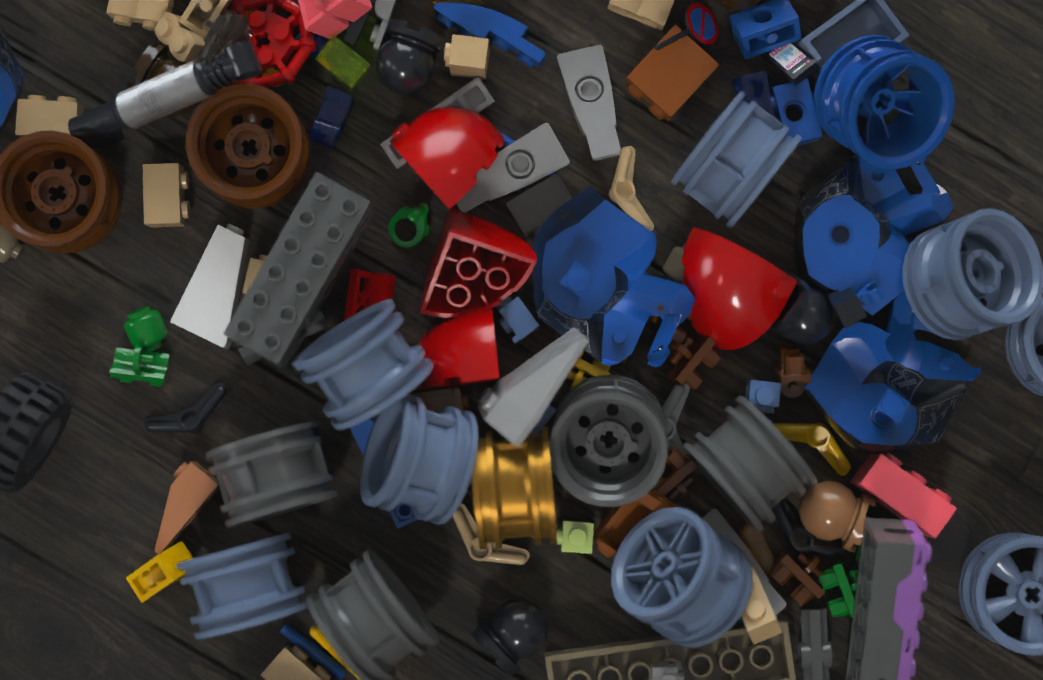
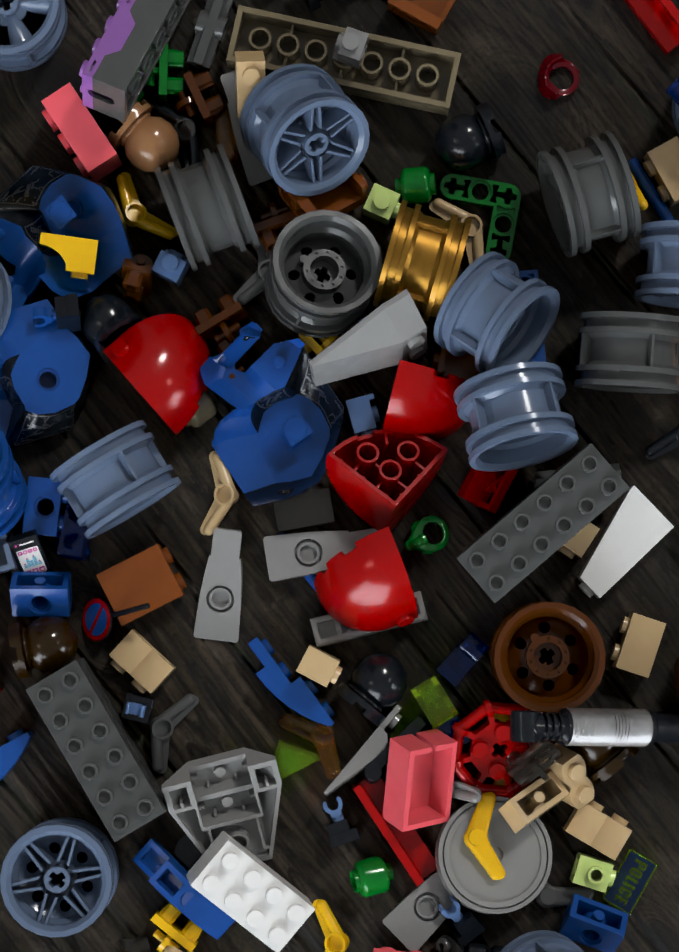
camera: 160 degrees left, 0 degrees up
none -> yellow arch [39,232,98,280]
none -> green head [395,166,436,205]
none -> green beam [439,174,521,259]

